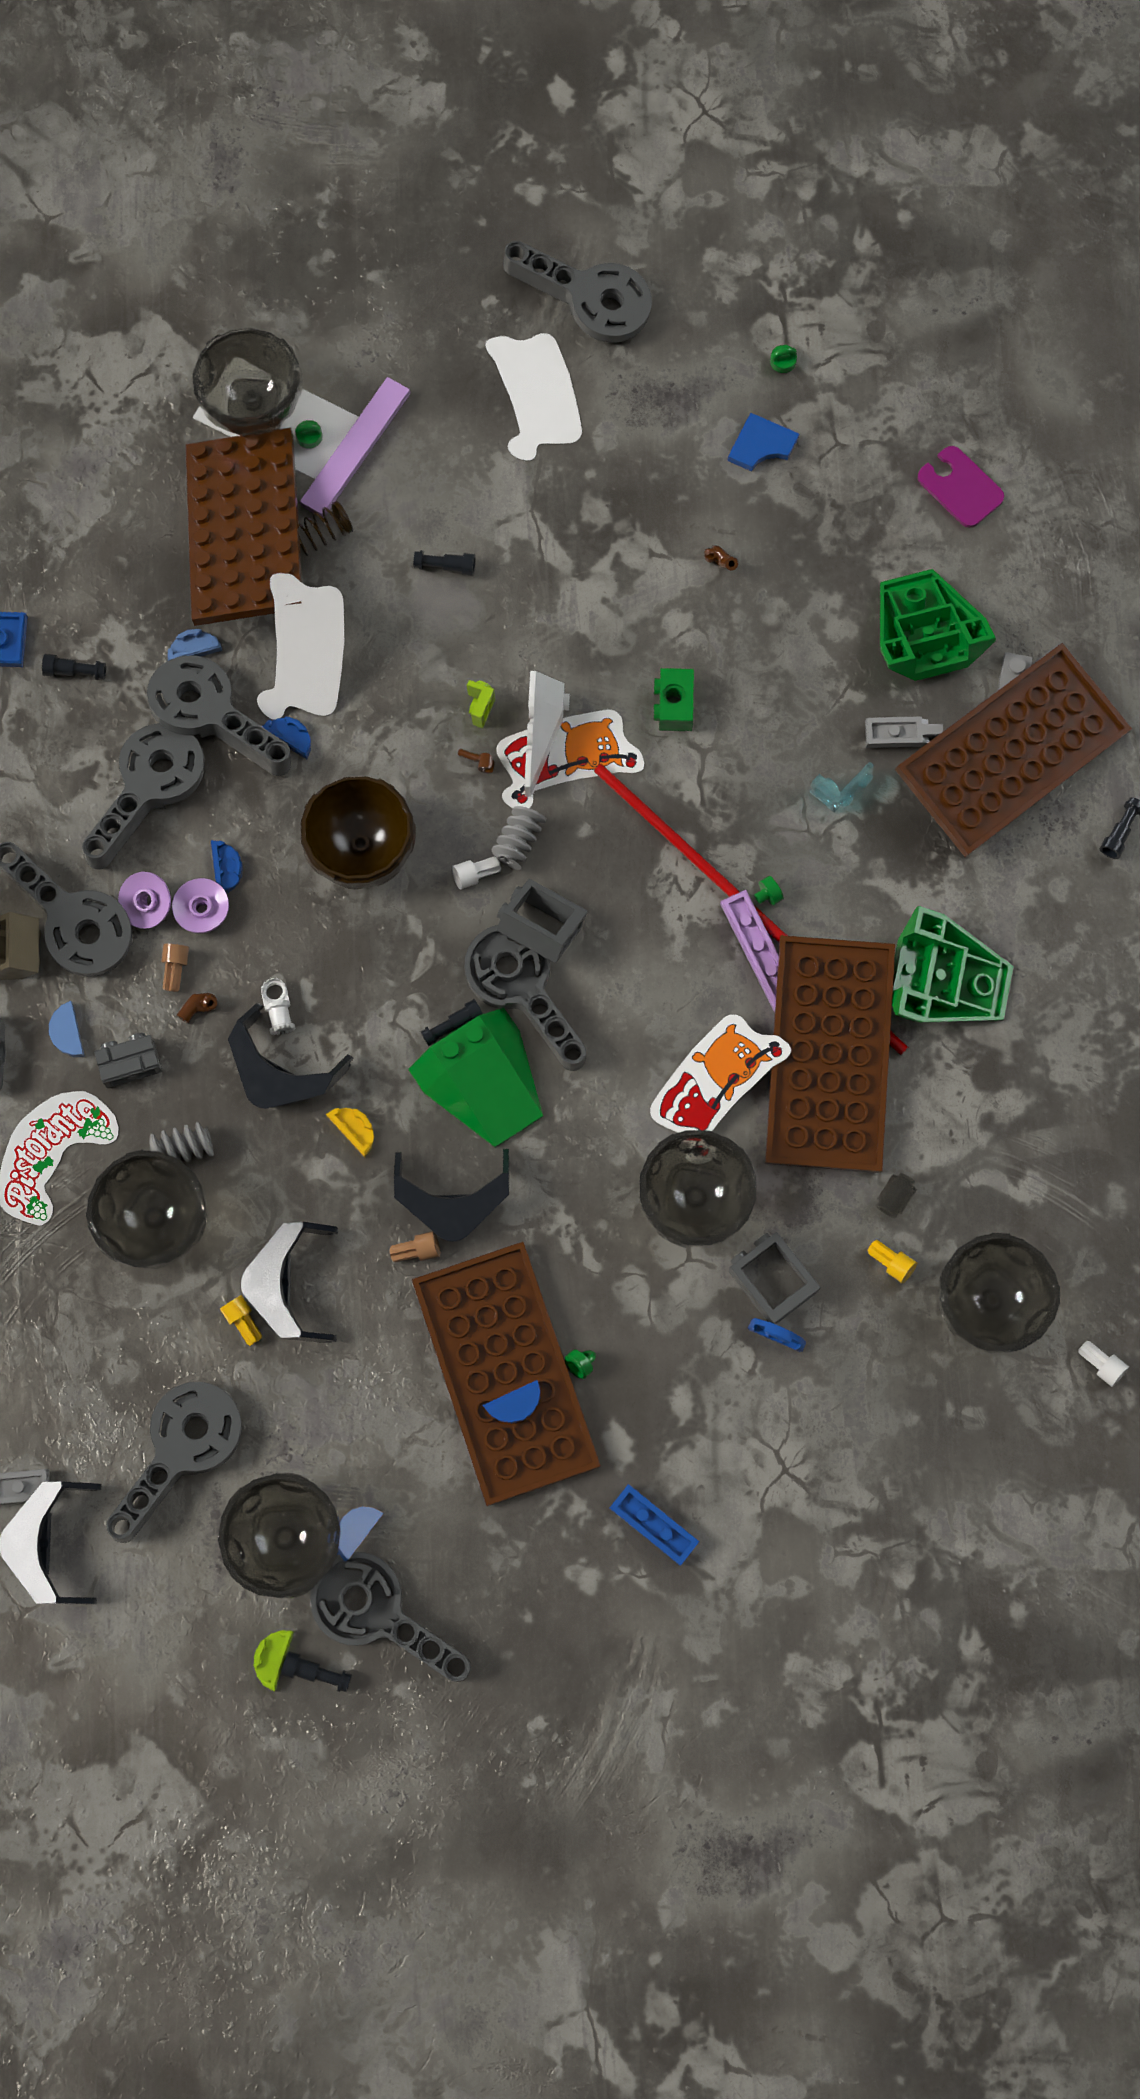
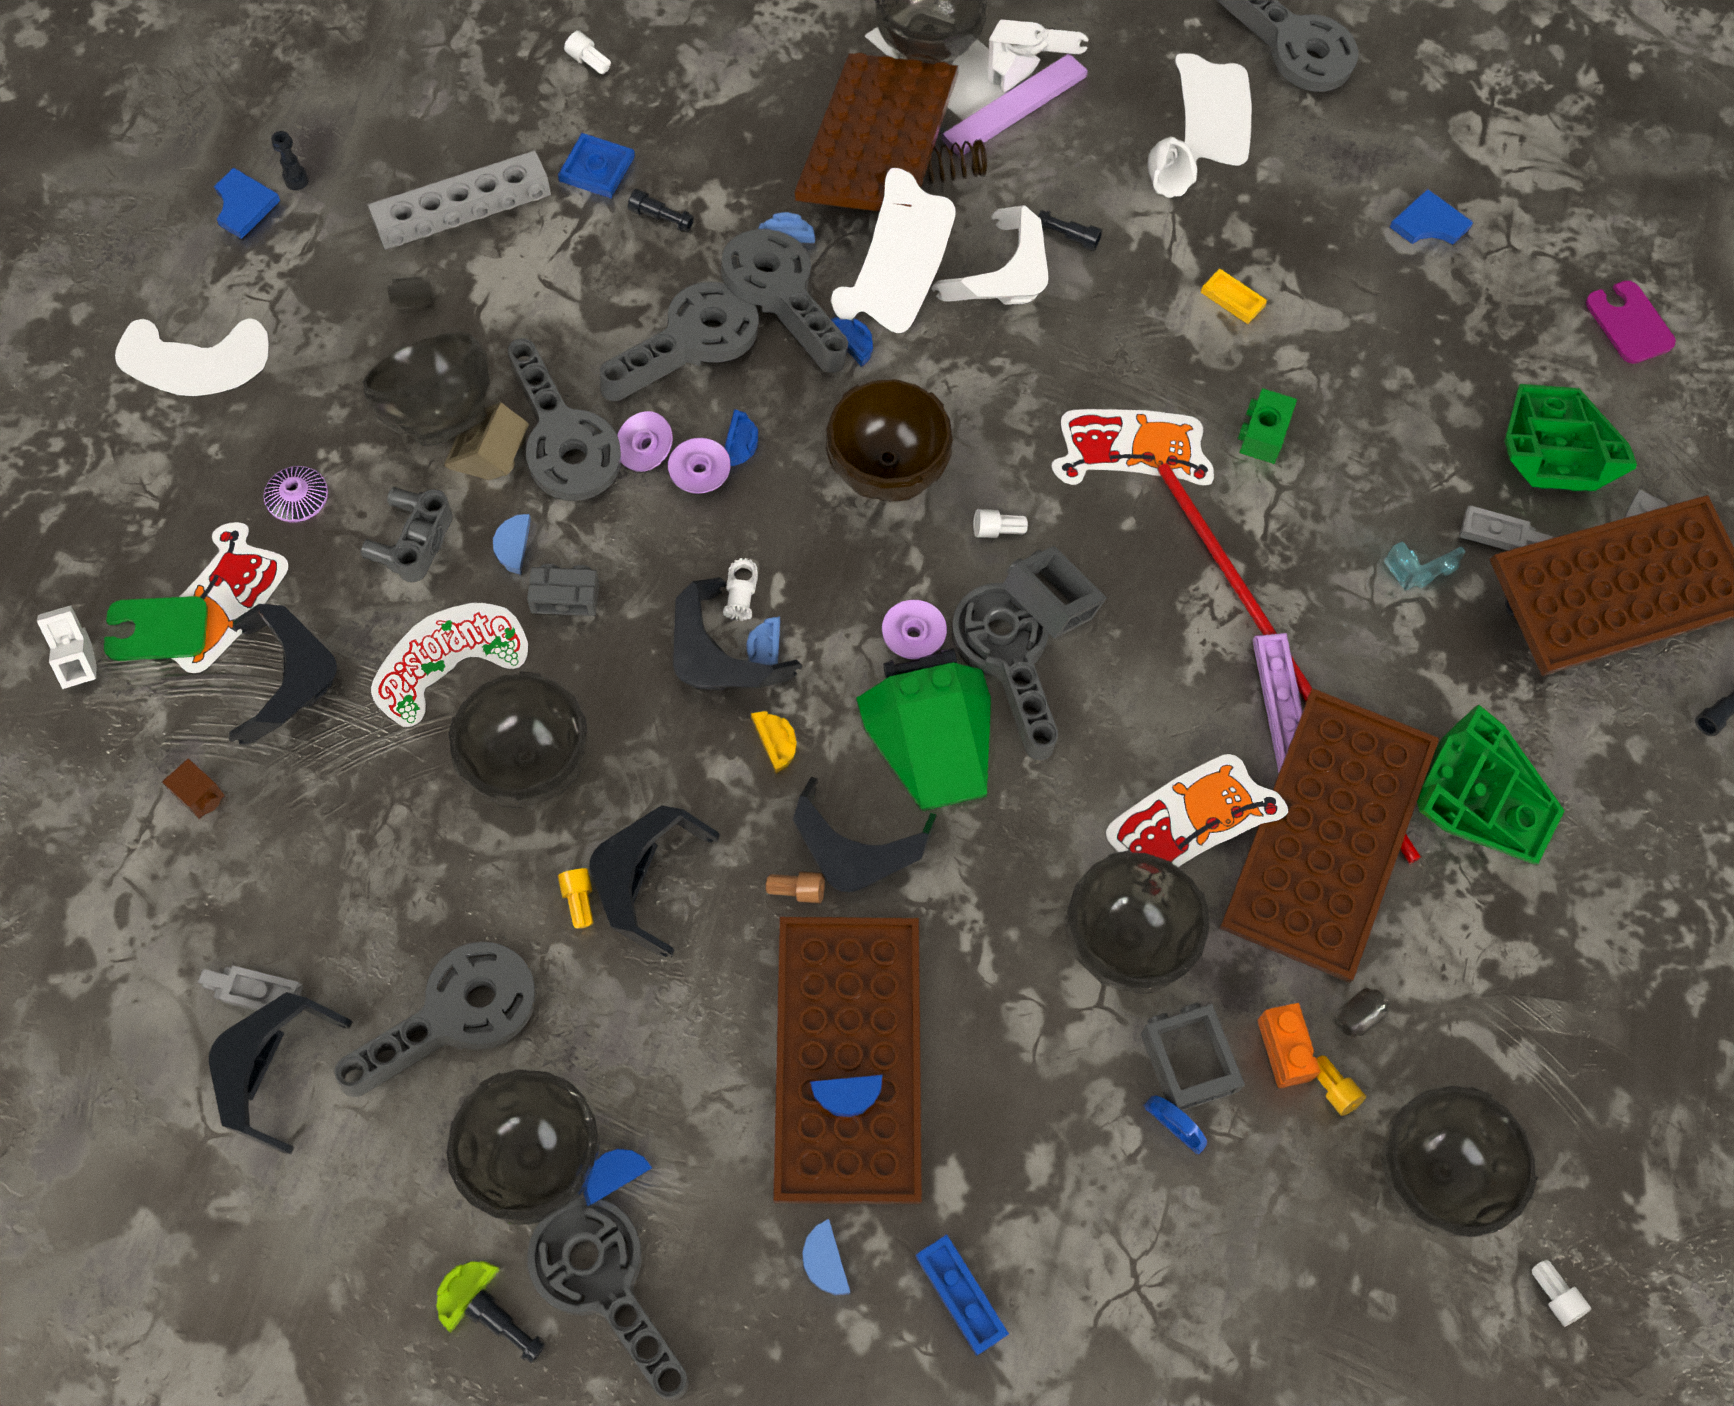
camera: 15 degrees right, 10 degrees down
light grey piece [149,1122,214,1169] -> none
medium nougat piece [161,943,189,992] -> none
reddish brown arm [176,993,218,1024] -> none
green tile [295,420,323,449] -> none
reddish brown hand [458,749,495,773] -> none
lime bracket [466,680,496,728] -> none
light grey piece [491,806,547,870] -> none
white wedge [524,671,570,797] -> none
green tile [565,1349,596,1379] -> none
reddish brown arm [704,545,738,571] -> none
green tile [754,875,784,906] -> none
green tile [770,345,797,373] -> none
none -> medium blue tile [746,616,780,665]
none -> medium blue tile [802,1219,850,1296]
none -> lavender dish [882,600,947,659]
none -> white piece [932,205,1048,305]
none -> white piece [988,20,1089,94]
none -> white hair [1148,136,1197,198]
none -> yellow tile [1200,268,1267,324]
none -> orange brick [1257,1003,1321,1088]

